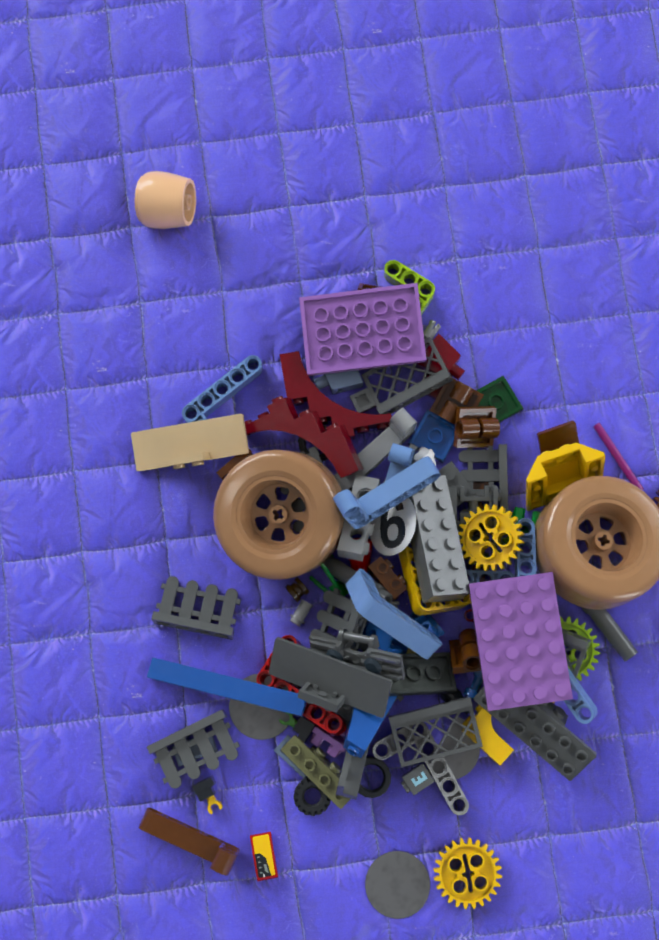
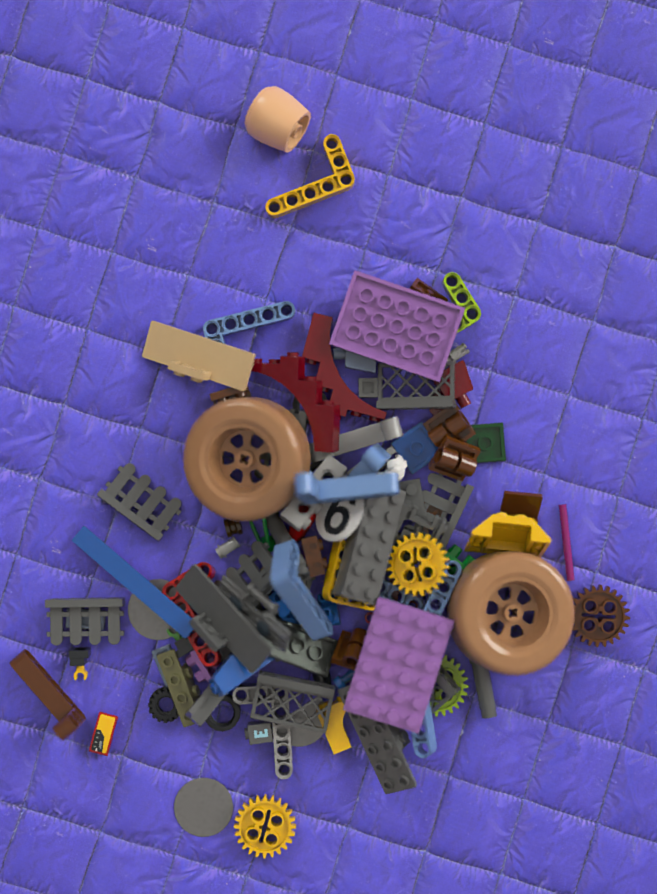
camera: 25 degrees right, 10 degrees up
none -> yellow beam [265,134,355,218]

